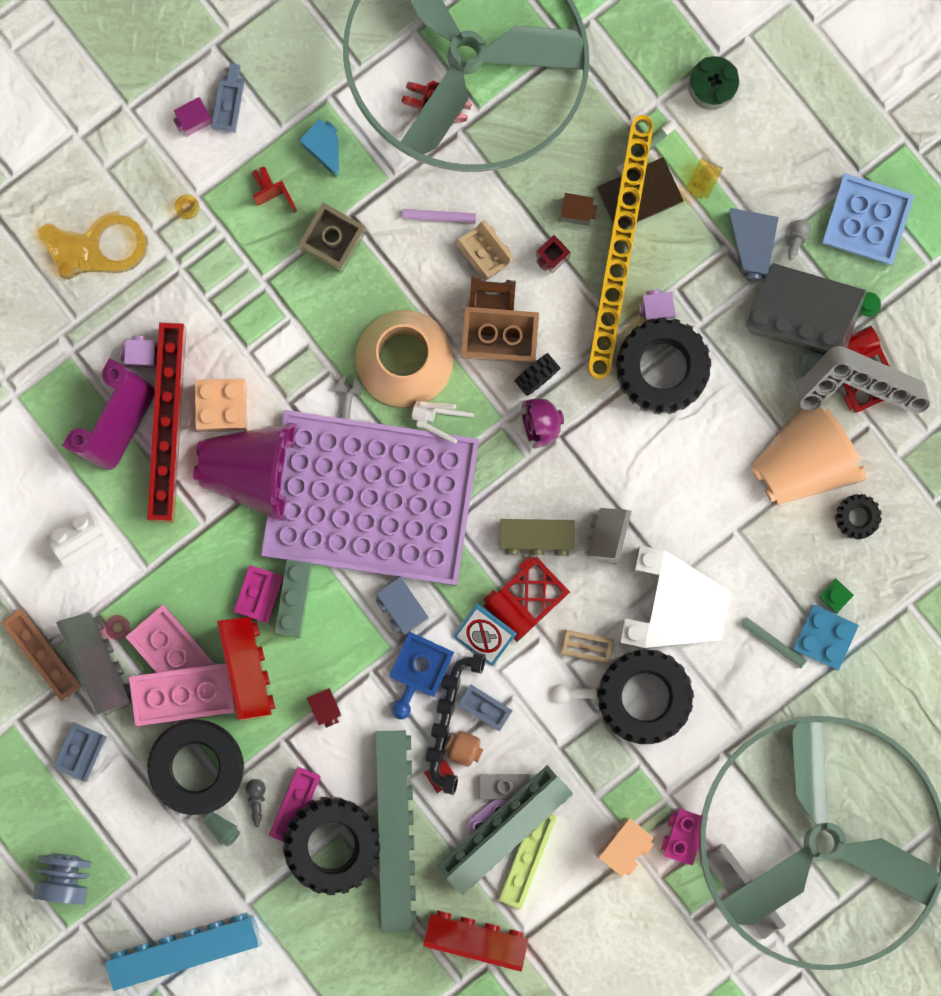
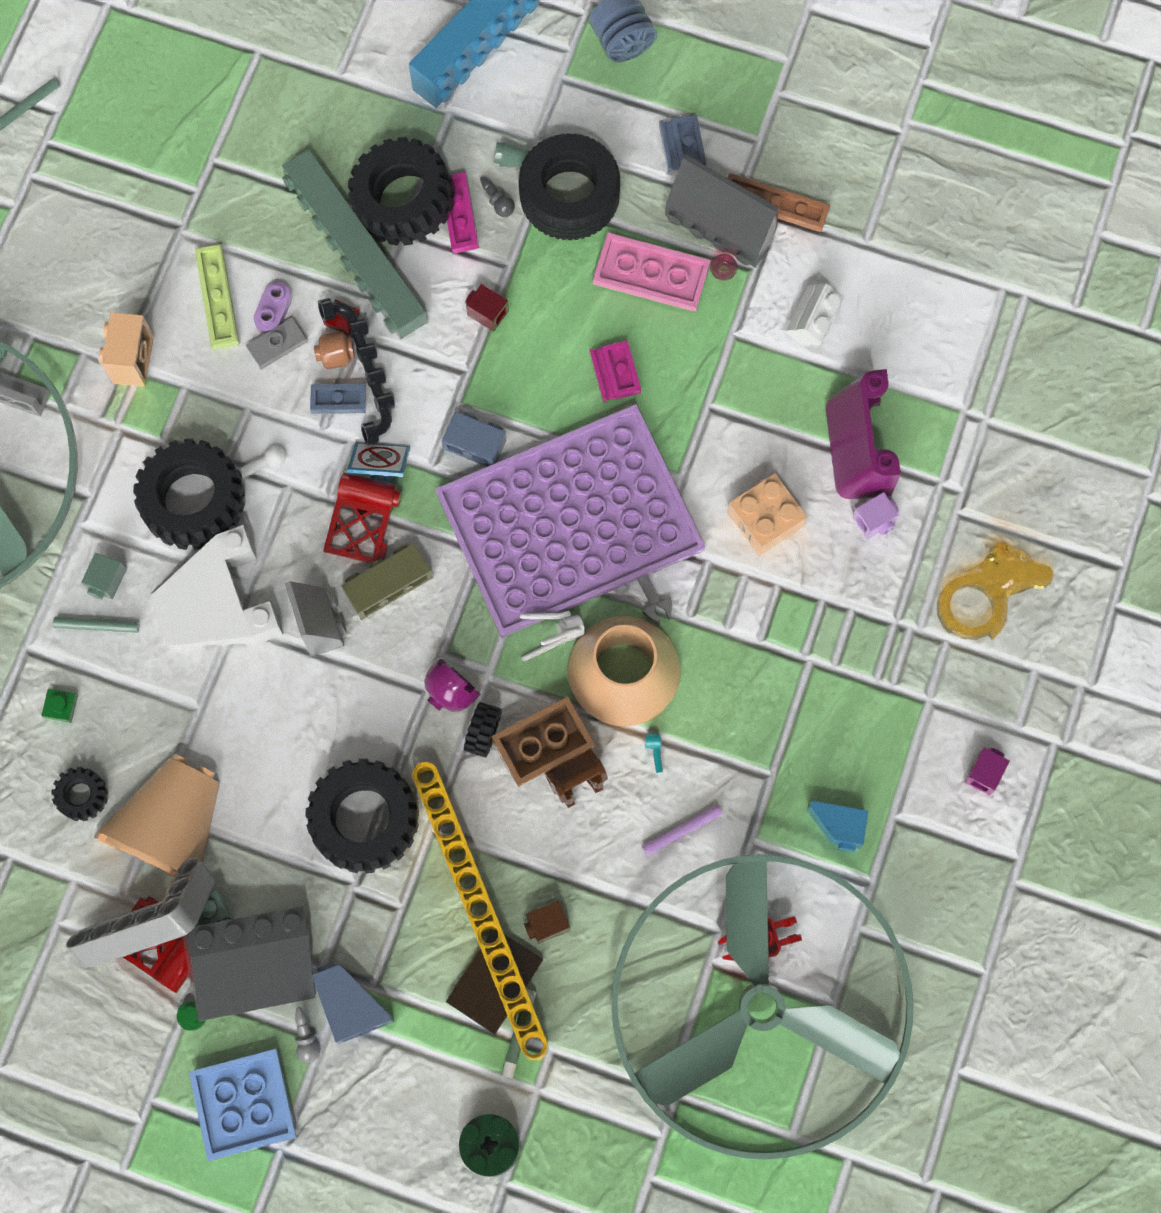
camera: 150 degrees right, 10 degrees down
bright pink plate [129,663,235,727] -> none
red brick [147,322,186,523] -> none
clear yellow plate [175,194,200,219] -> none
magenta cone [193,423,297,521] -> none
sand blue hinge [211,63,244,133] -> none
red slope [217,617,276,721] -> none
red bracket [252,167,297,213] -> none
sand green brick [275,559,313,638] -> none
dark tan brick [298,202,366,273] -> none
blue plate [389,631,455,720] -> none
red slope [423,910,528,972] -> none
sand green brick [437,765,573,895] -> none
tan bracket [455,220,514,281] -> none
dark red brick [535,235,571,273] -> none
tan tile [560,629,614,664] -> none
lavender brick [638,289,676,321] -> none
dark pink brick [660,808,708,866] -> none
clear yellow bracket [686,157,723,198] -> none
dark azure plate [793,605,859,670] -> none
none -> sand green brick [81,552,126,600]
none -> teal hand [645,733,663,773]

